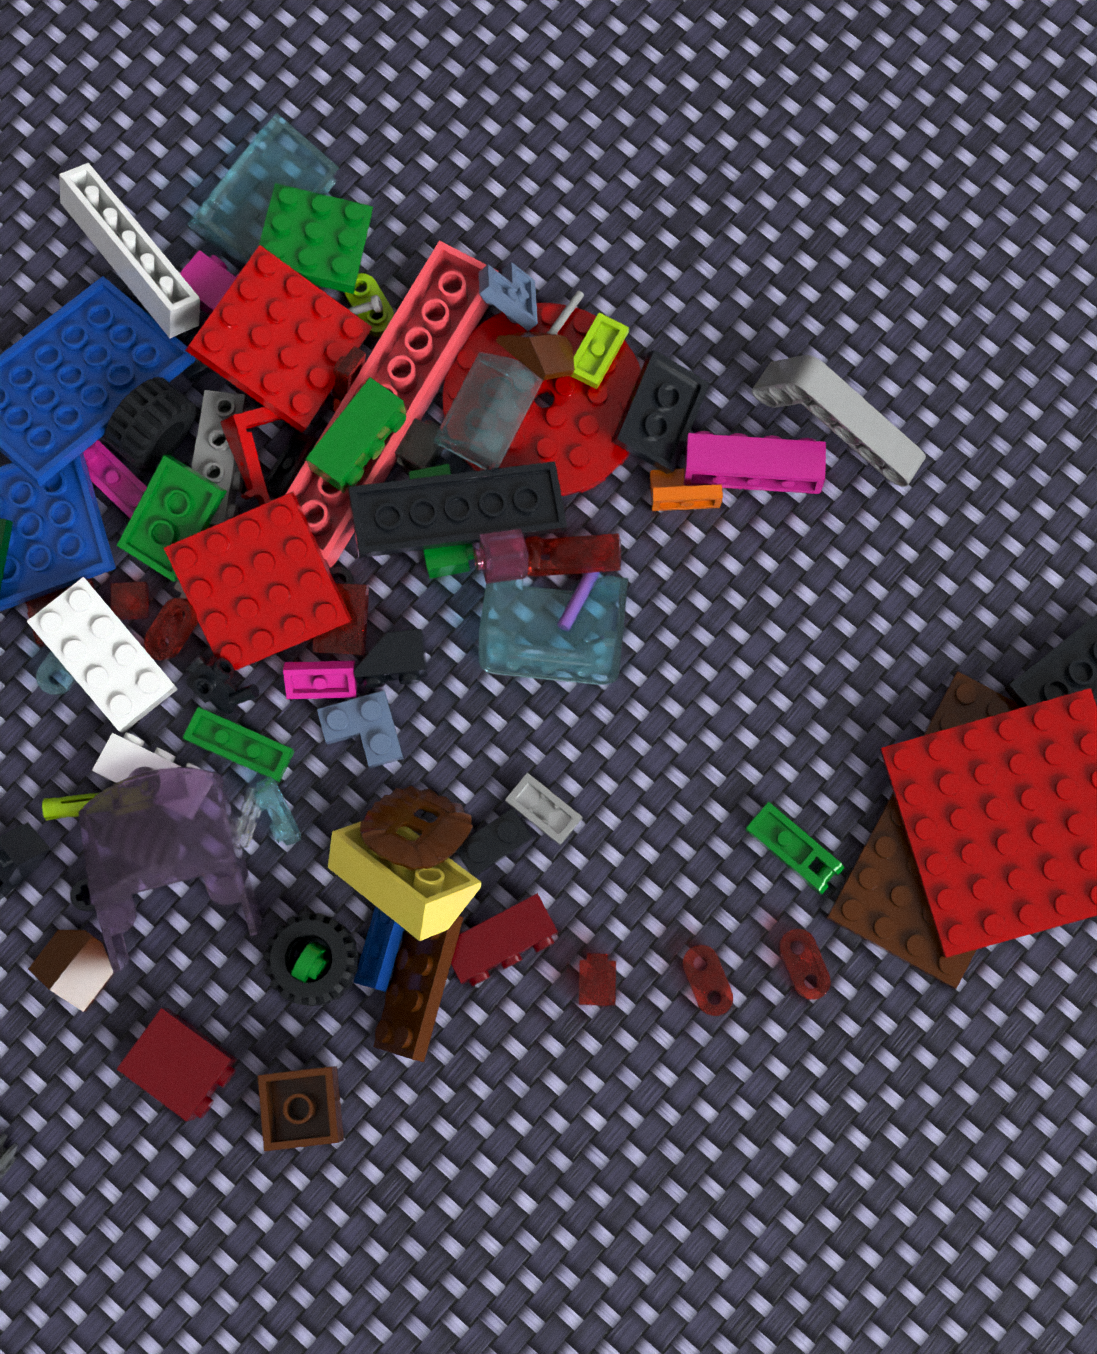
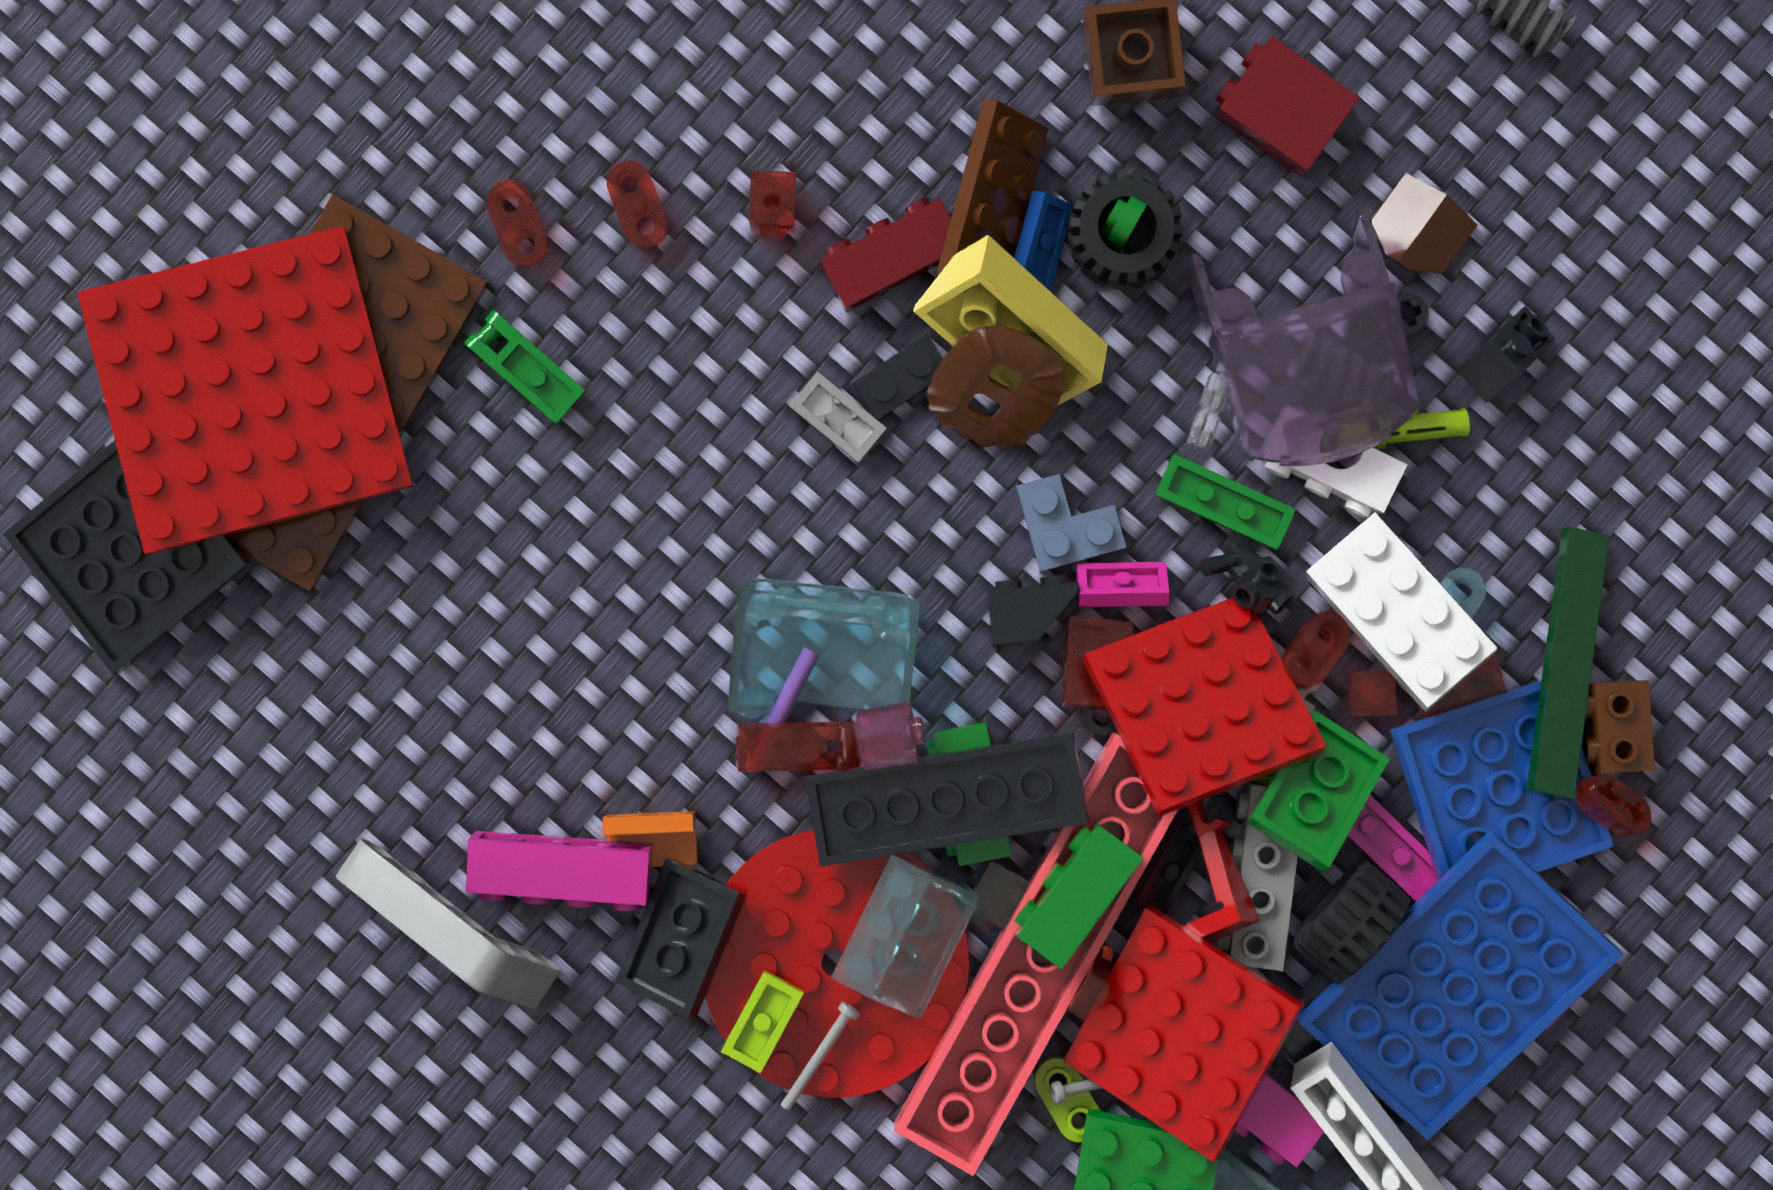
camera: 175 degrees right, 10 degrees up
clear light blue plate [253,776,301,846] -> none
sand blue plate [478,262,538,331] -> none
reddish brown slope [496,331,575,380] -> none

